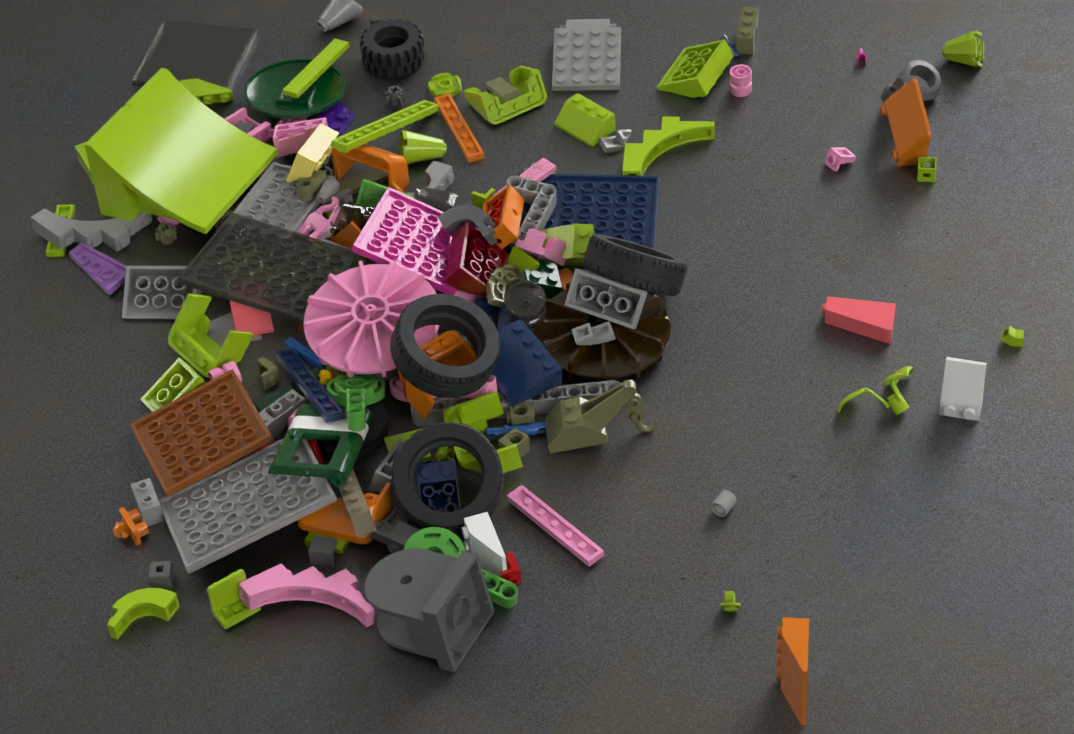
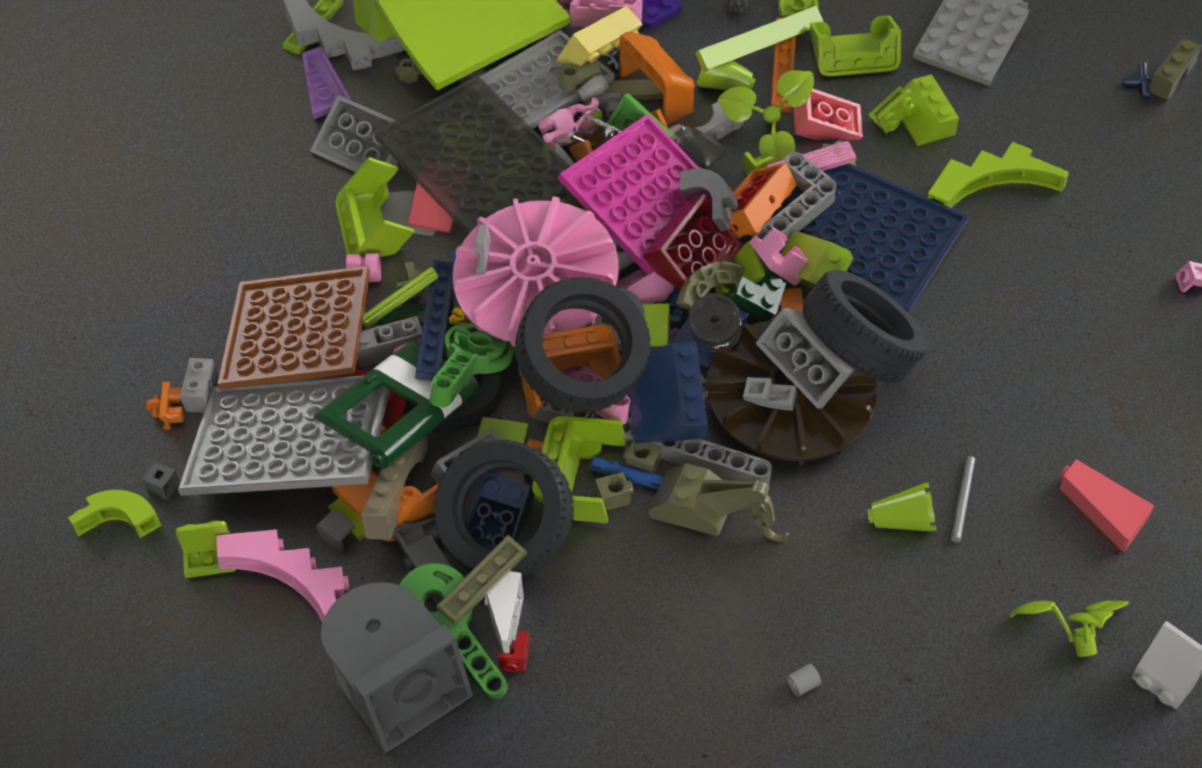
camera: 25 degrees right, 10 degrees up
lime slope [140,357,207,412] -> none
lime plate [331,100,439,153] -> none
olive tile [485,77,519,102] -> none
bright pink plate [507,485,604,567] -> none
light grey slope [599,129,631,153] -> none
lime slope [657,39,734,98] -> none
bright pink wheel [730,64,752,97] -> none
none -> lime axle [362,267,438,328]
none -> olive tile [436,535,527,626]
none -> light grey tile [475,225,491,274]
none -> lime tile [695,6,824,72]
none -> lime plant [718,70,814,163]
none -> coral slope [793,89,863,140]
none -> lime cone [867,482,937,532]
none -> lime bracket [868,86,918,134]
none -> light grey bar [951,456,975,542]

